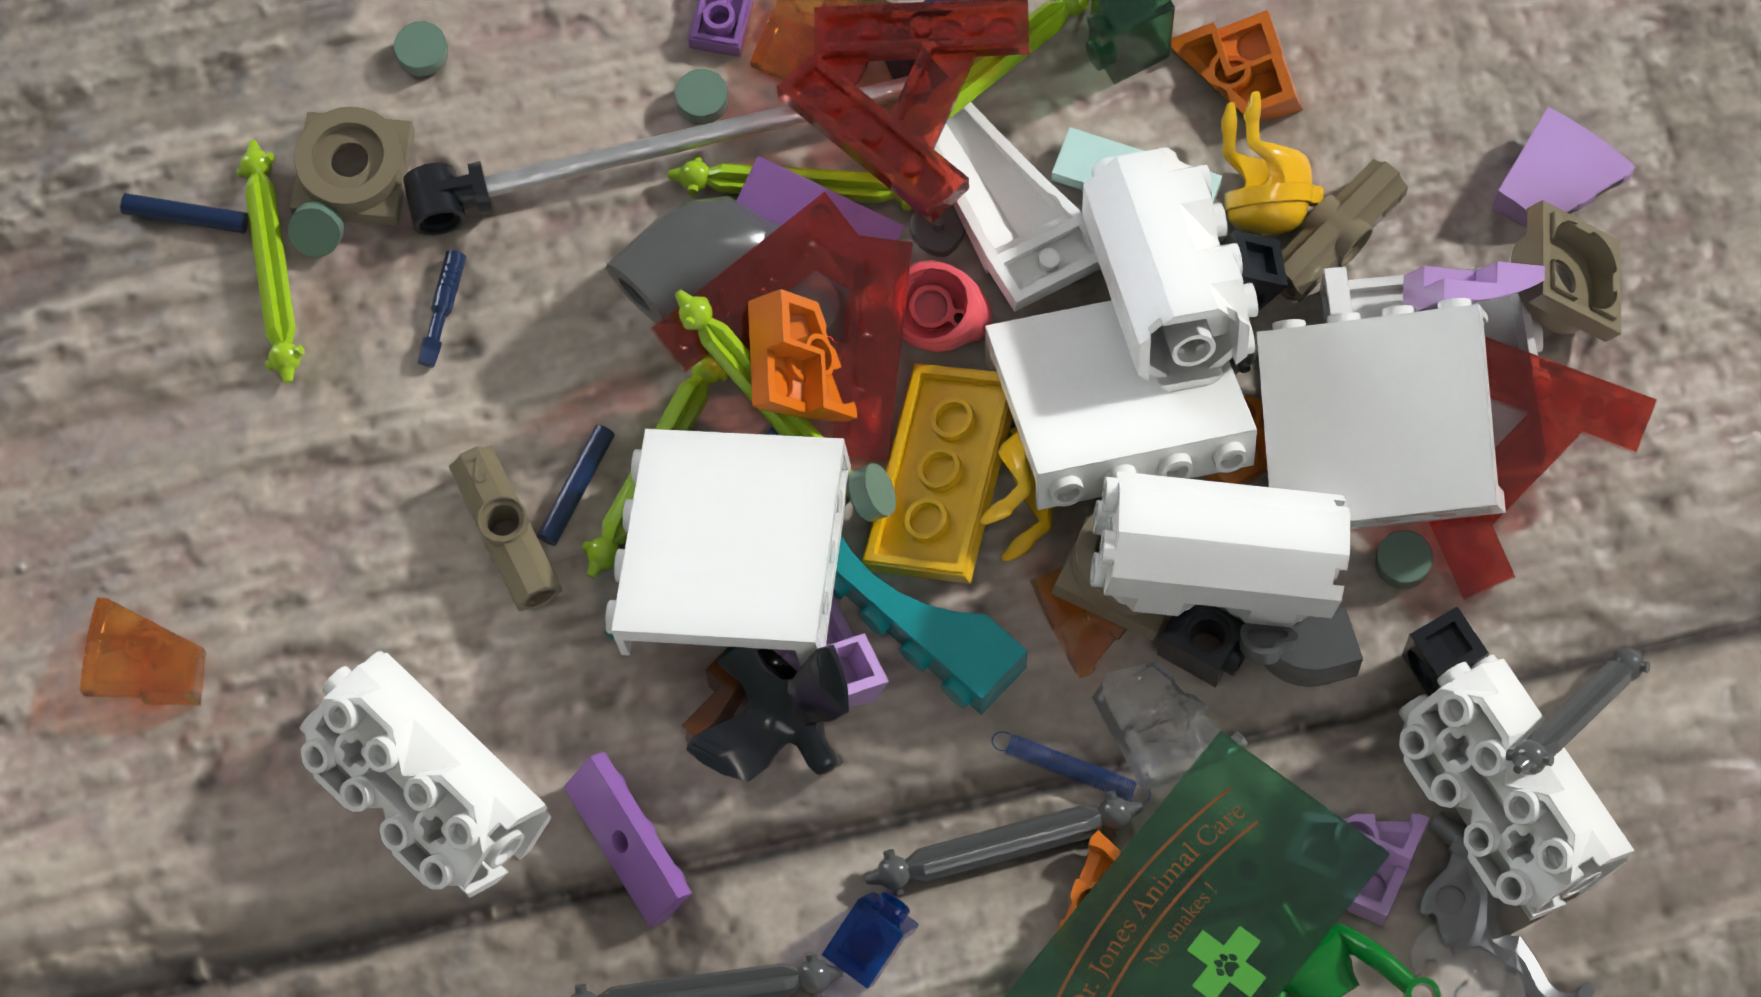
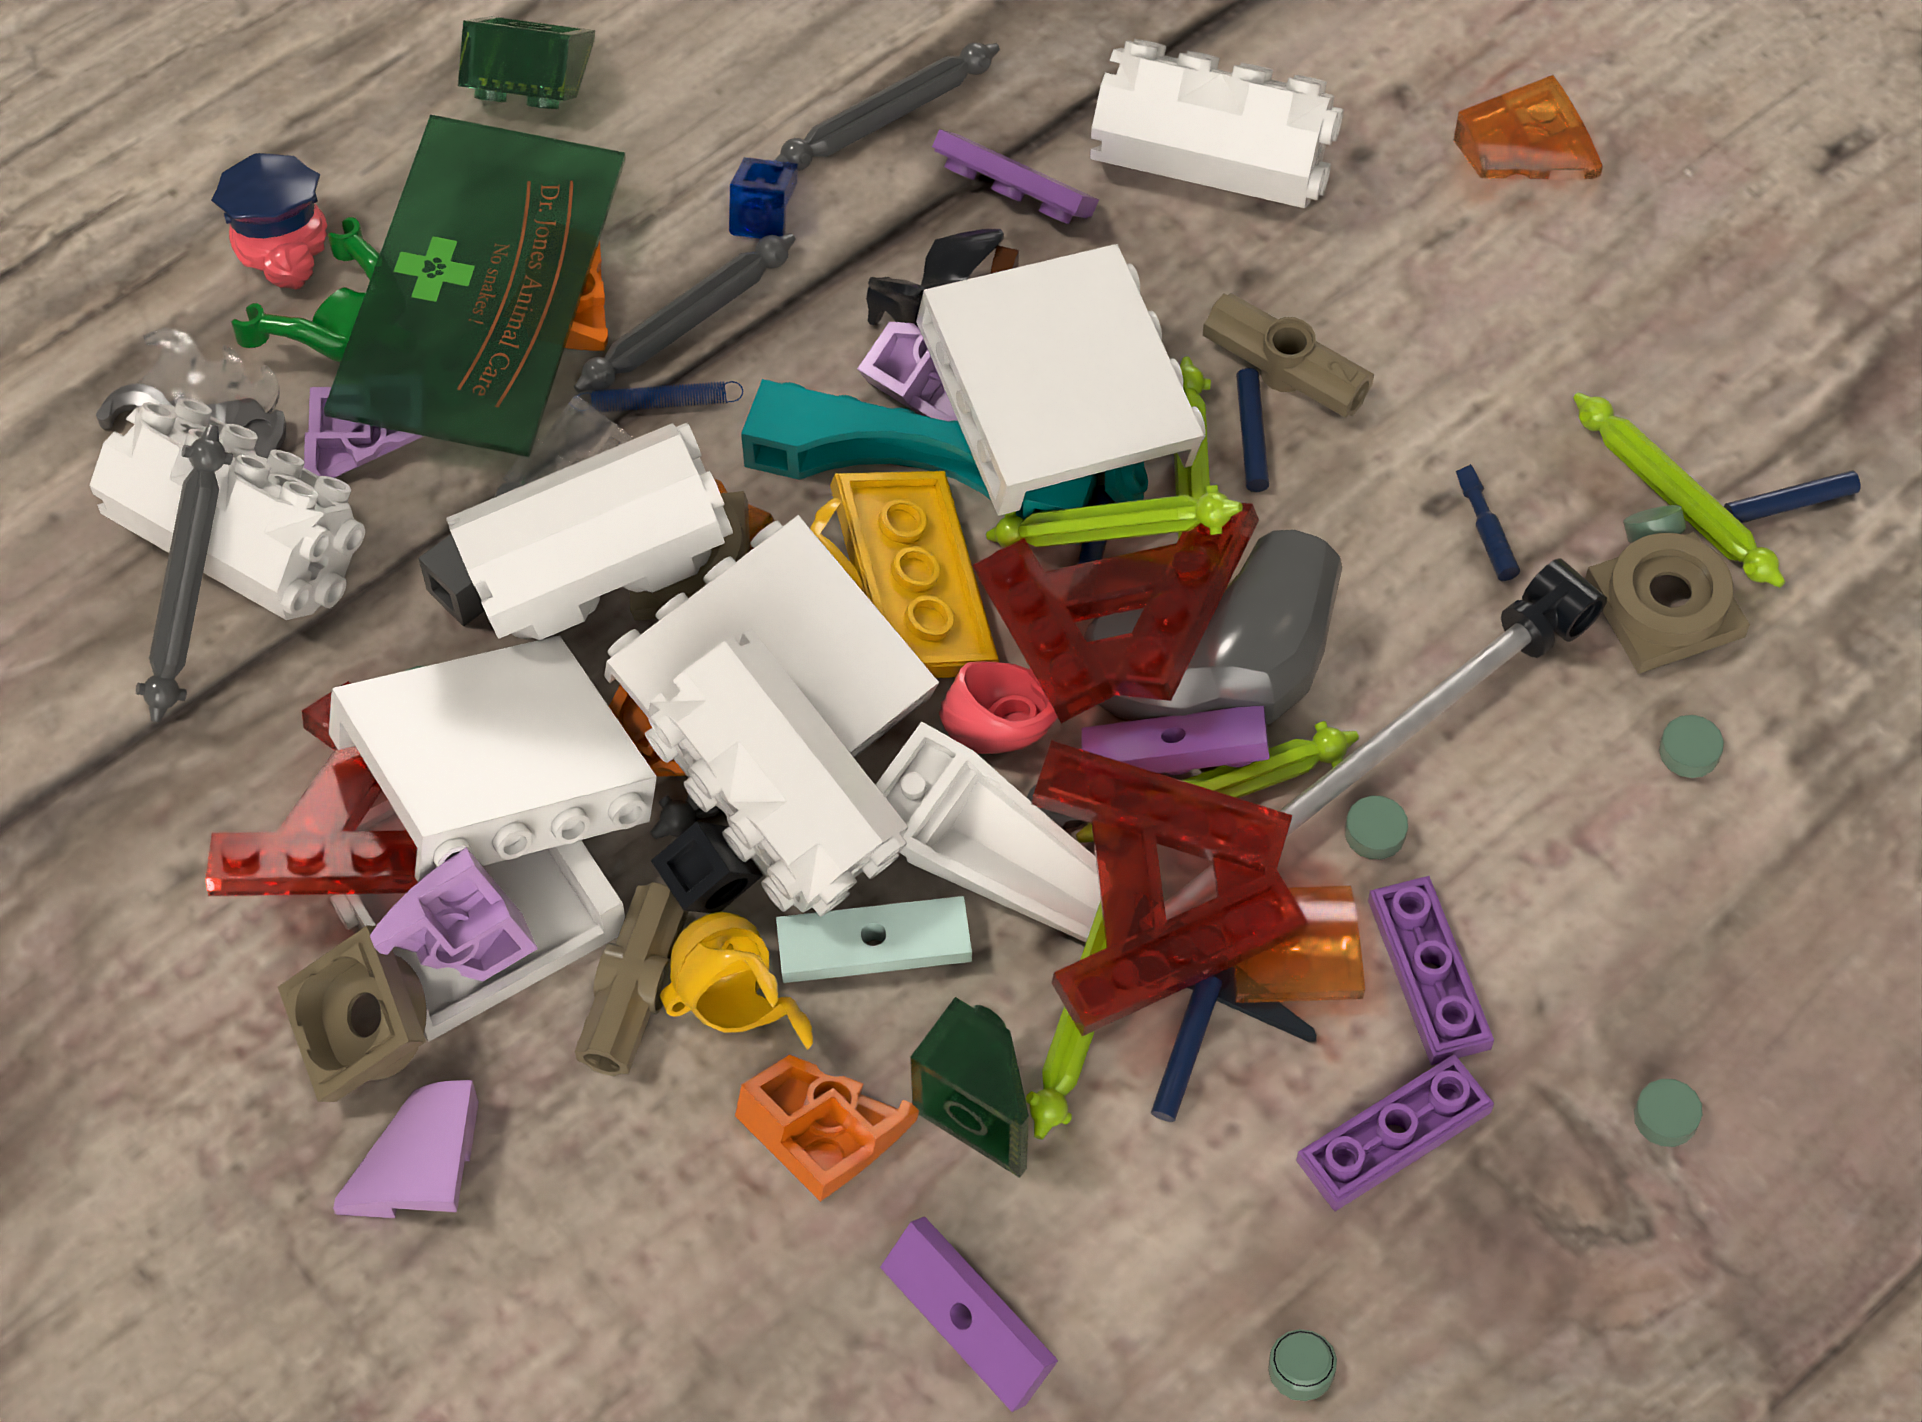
camera: 150 degrees right, 10 degrees down
orange slope [748,289,857,422] -> none
sand green piece [848,463,896,522] -> none
black brick [1402,607,1489,696] -> none

